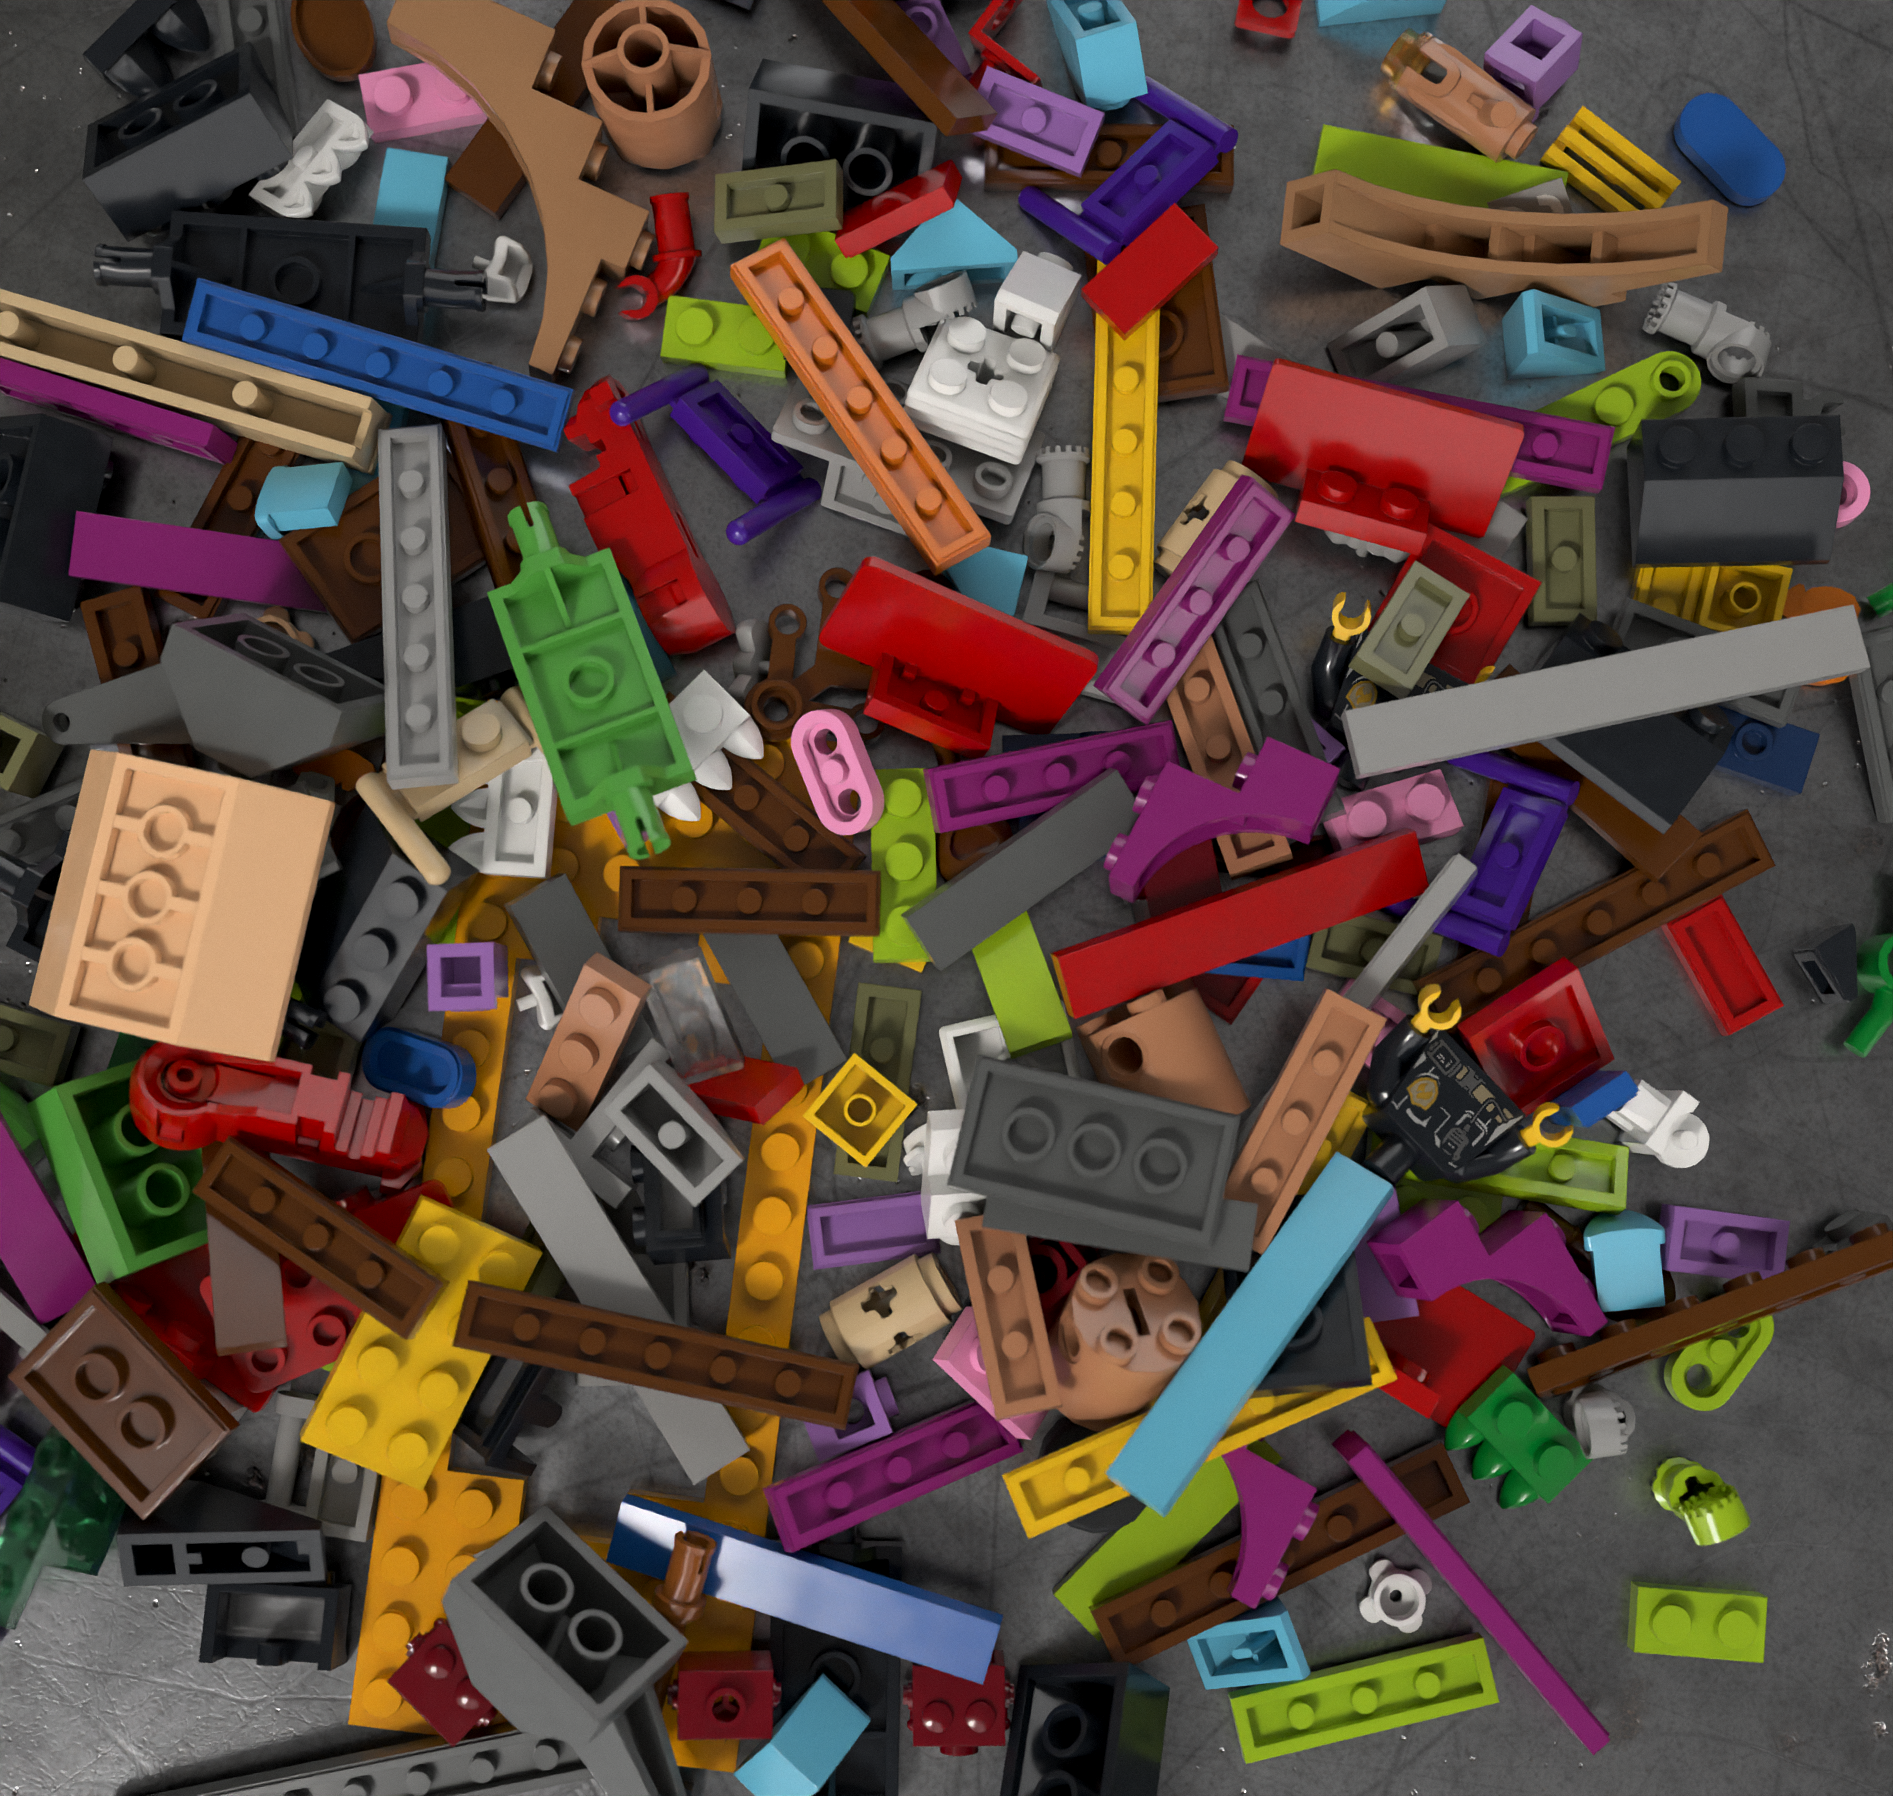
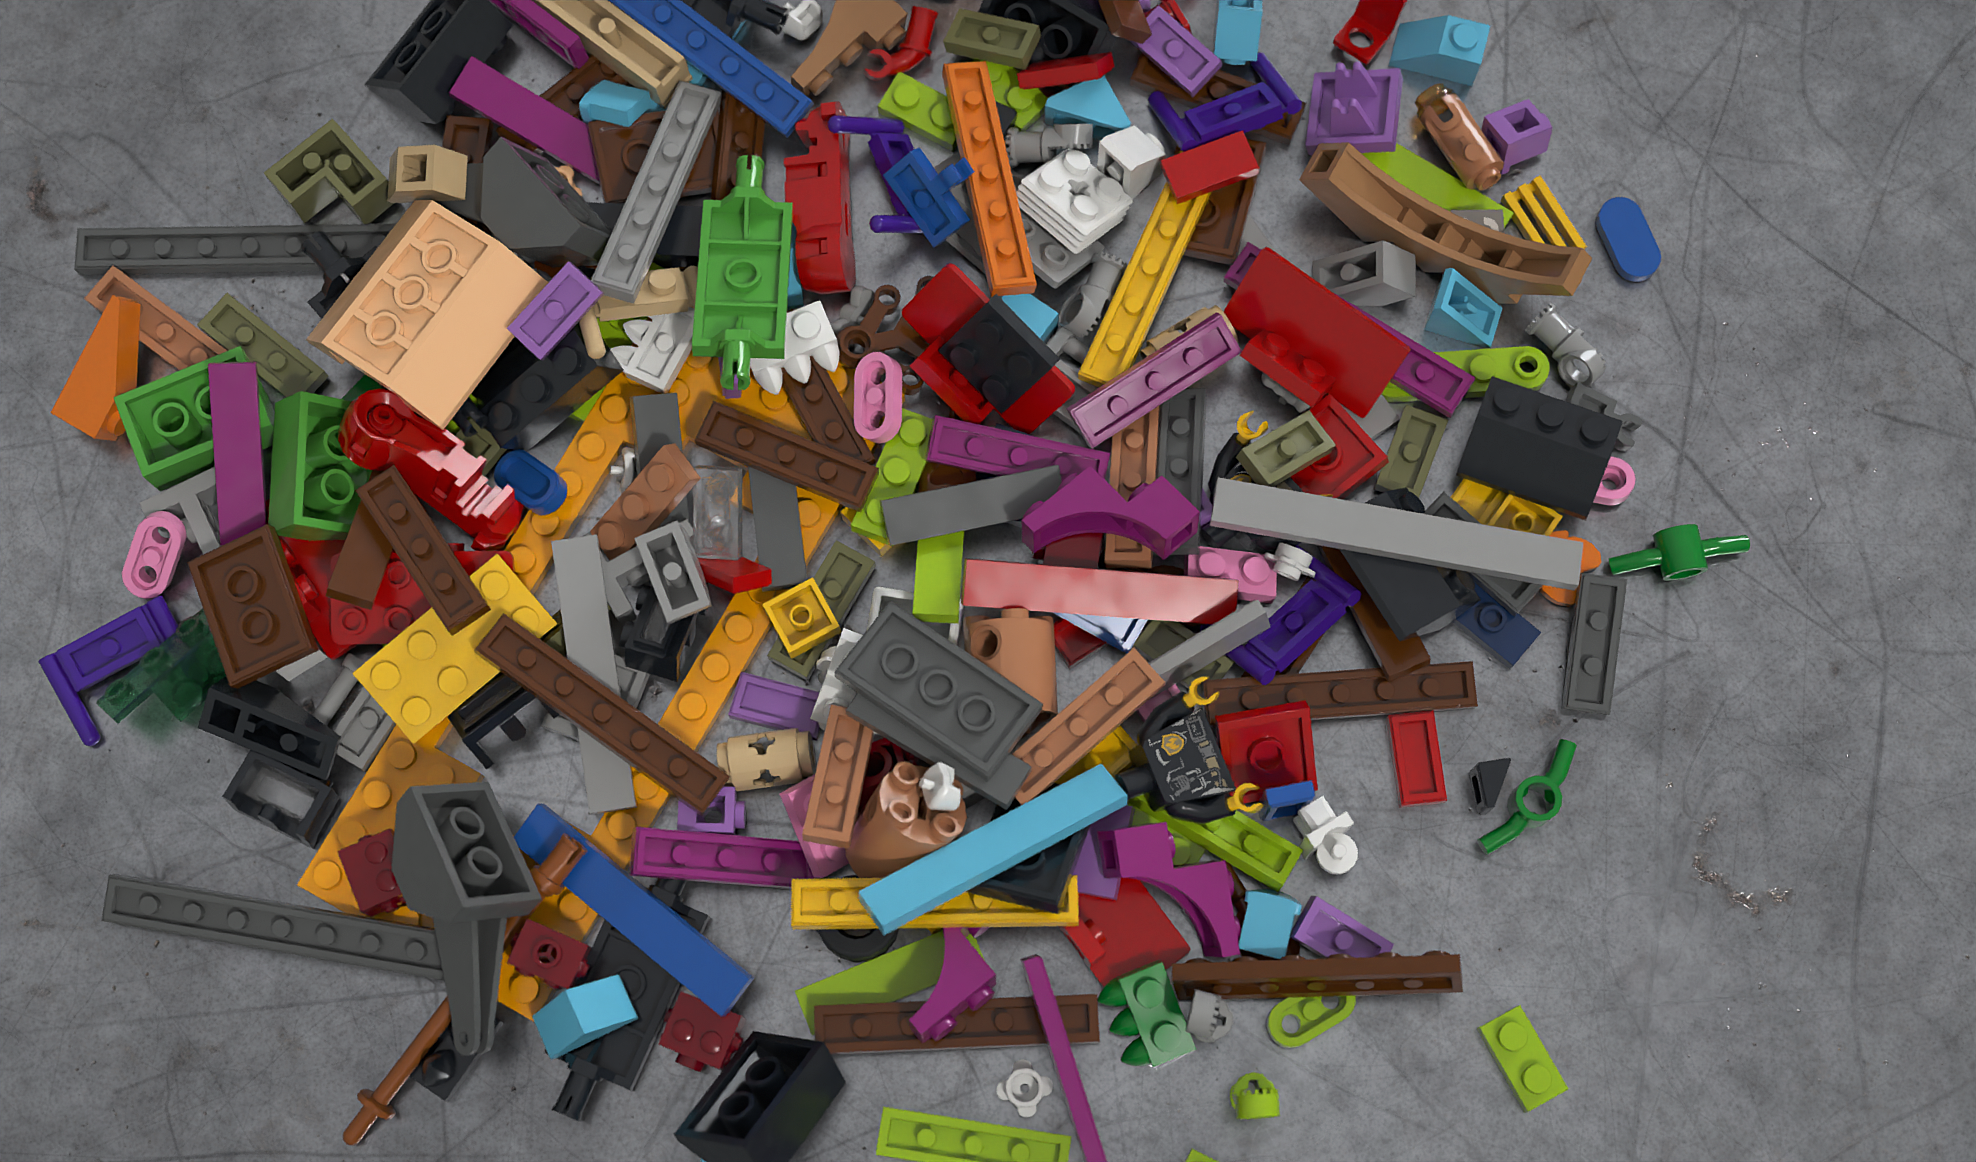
camera: 25 degrees right, 10 degrees down
medium lavender brick [427,942,509,1012] -> none
medium azure slope [1187,1596,1311,1690] -> none
none -> tan slope [387,145,468,203]
none -> medium lavender plate [506,261,605,360]
none -> blue plate [883,147,975,248]
none -> white piece [919,762,960,811]
none -> black plate [938,294,1060,414]
none -> white plate [1264,543,1316,581]
none -> medium lavender plate [1305,62,1403,155]

